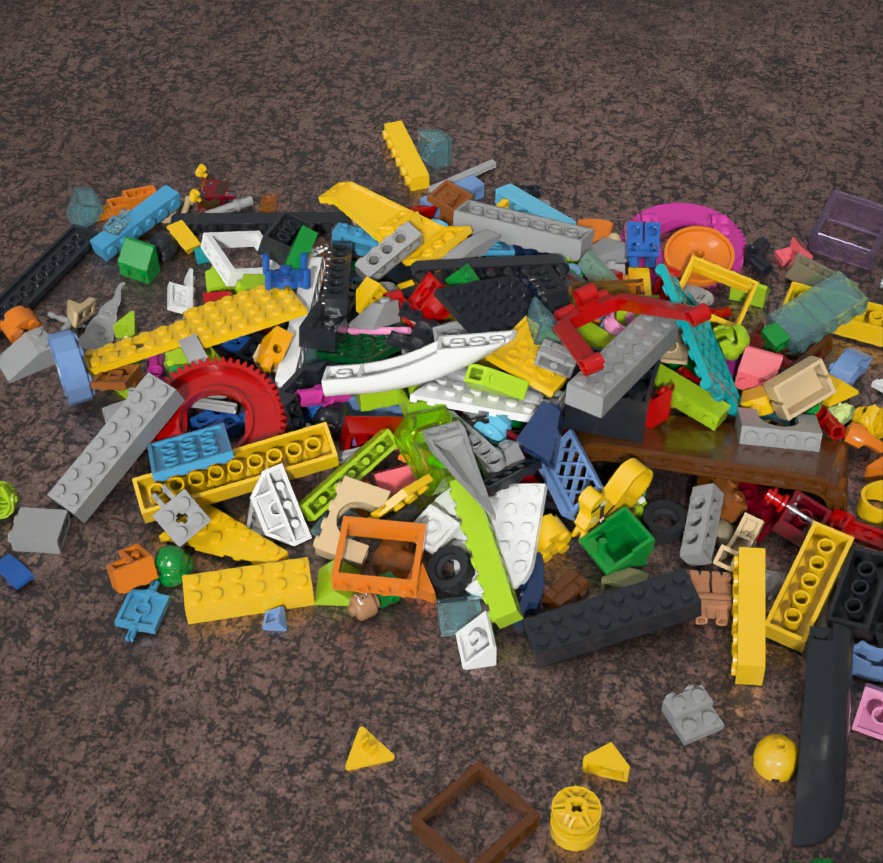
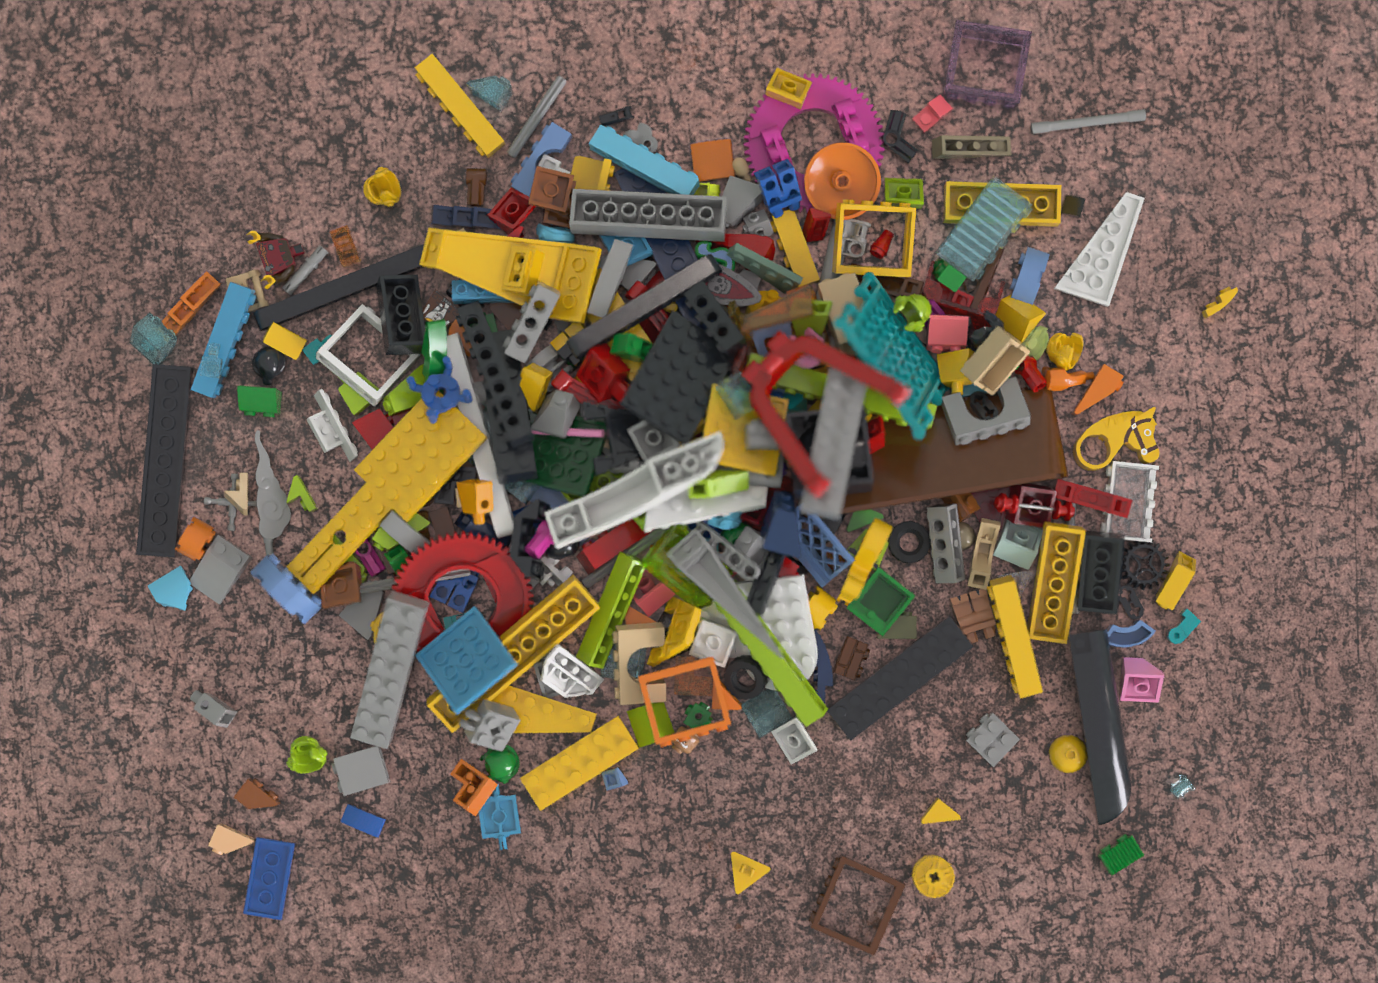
camera: 20 degrees left, 40 degrees up
none -> yellow helmet [363,167,401,207]
none -> reddish brown piece [466,168,487,207]
none -> yellow slope [766,68,812,110]
none -> light aqua slope [993,519,1043,570]

